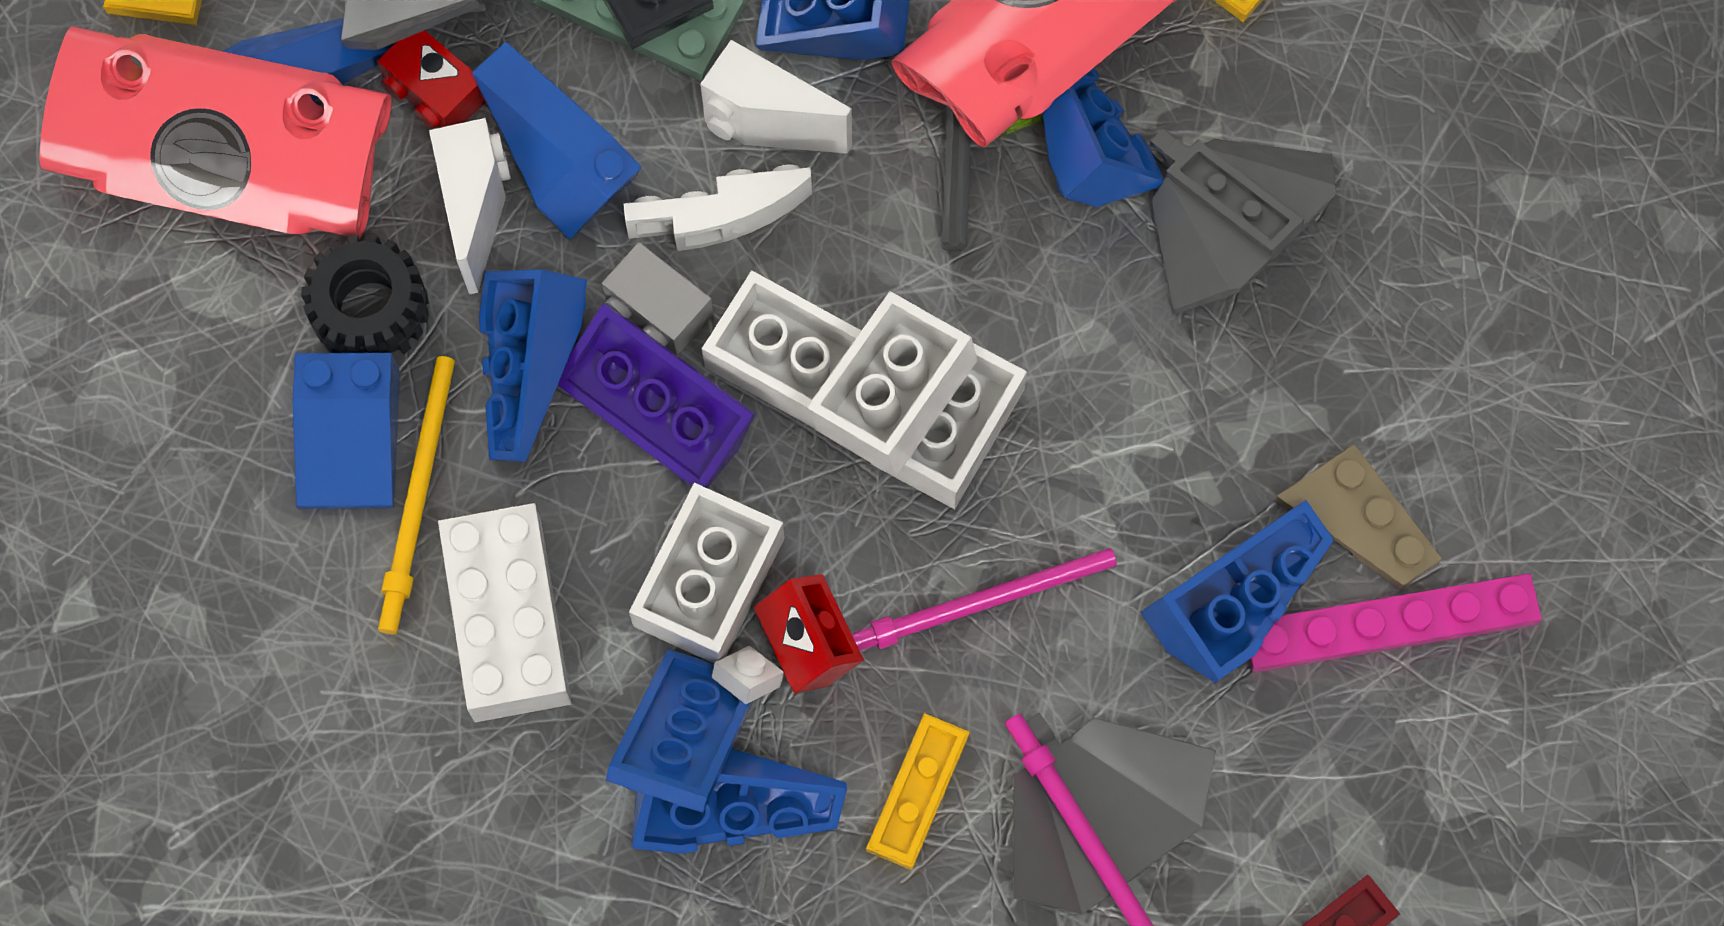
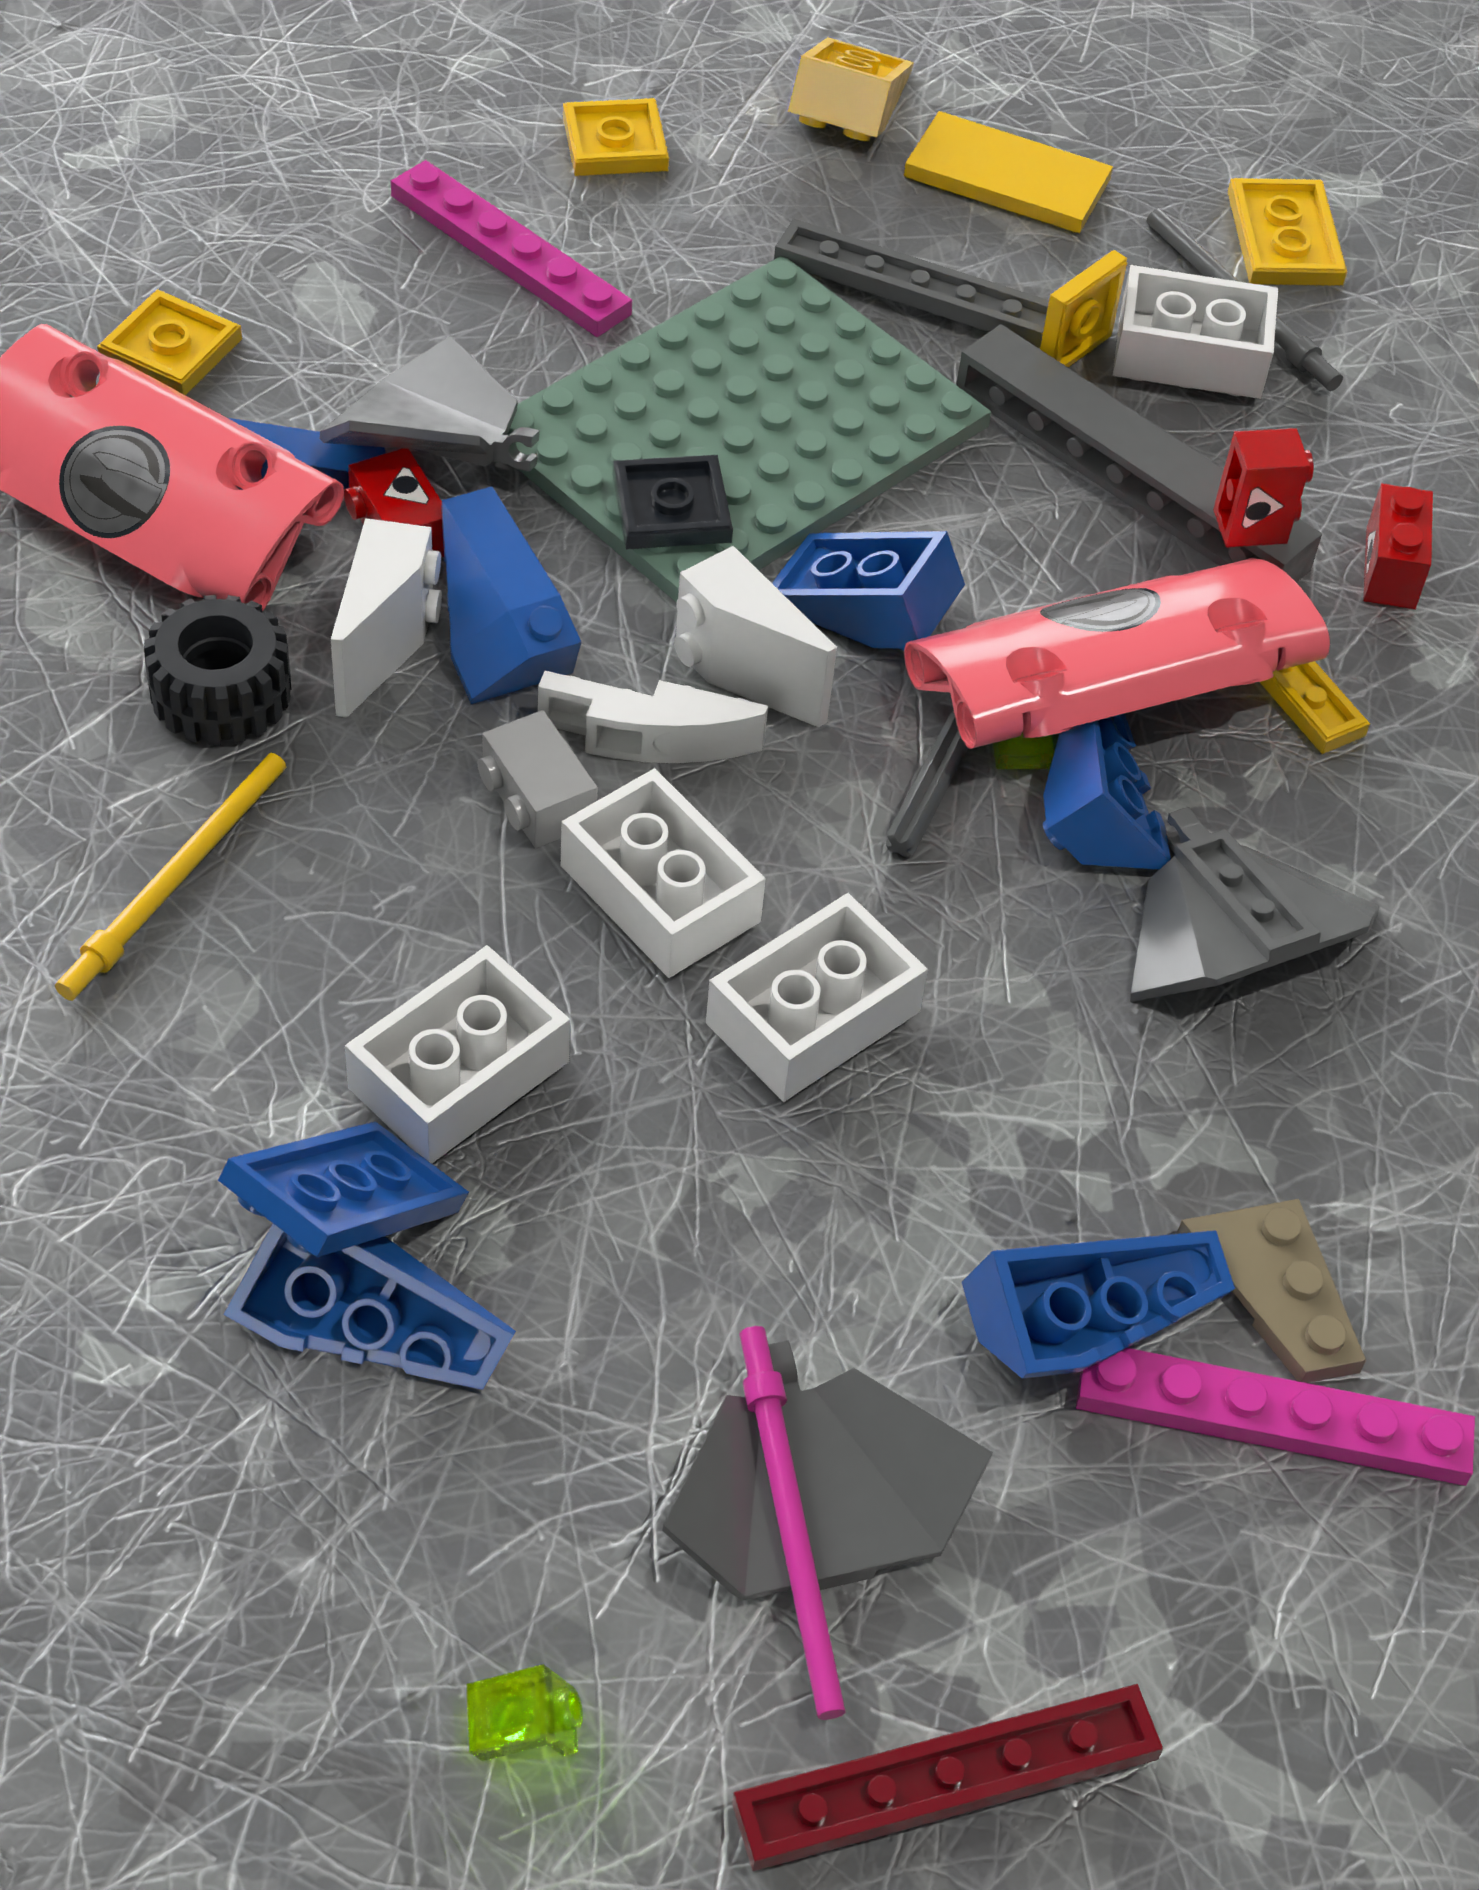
camera: 15 degrees right, 20 degrees down
blue slope [292,353,400,509] -> none
white brick [438,503,572,722] -> none
blue wedge [479,269,587,462] -> none
dark purple slope [558,303,756,488] -> none
white plate [712,645,784,704] -> none
red brick [754,574,864,694] -> none
white brick [807,291,977,477] -> none
dark pink bar [851,548,1117,651] -> none
yellow tile [866,713,970,870] -> none

